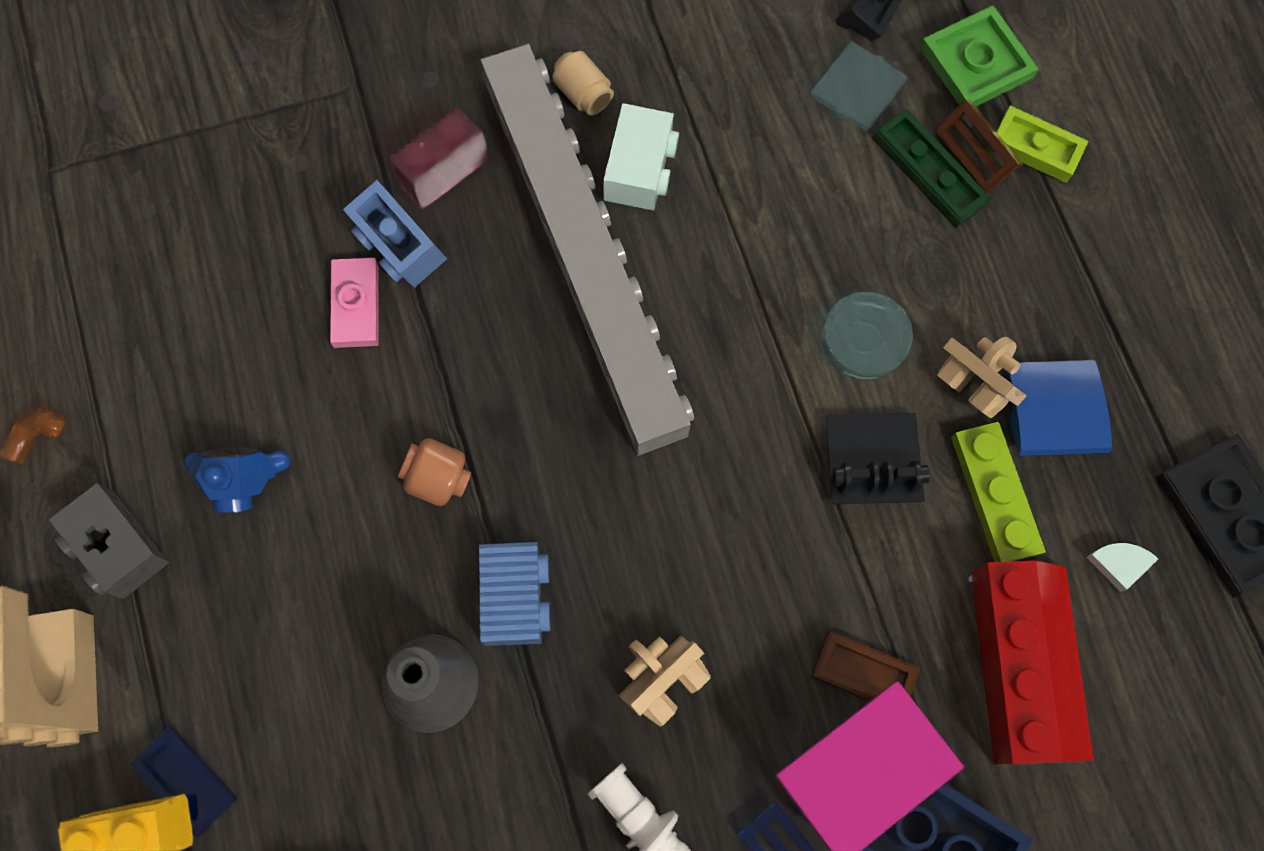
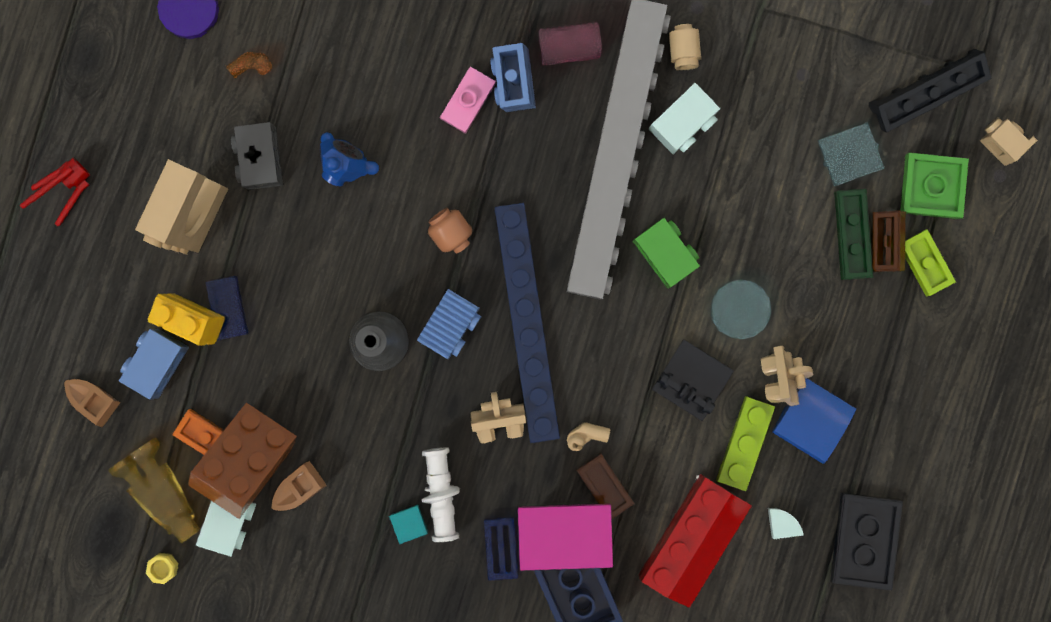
camera: 35 degrees right, 15 degrees up
none -> dark blue plate [495,203,560,443]
none -> tan arm [567,423,610,451]
none -> bright green brick [632,218,700,289]

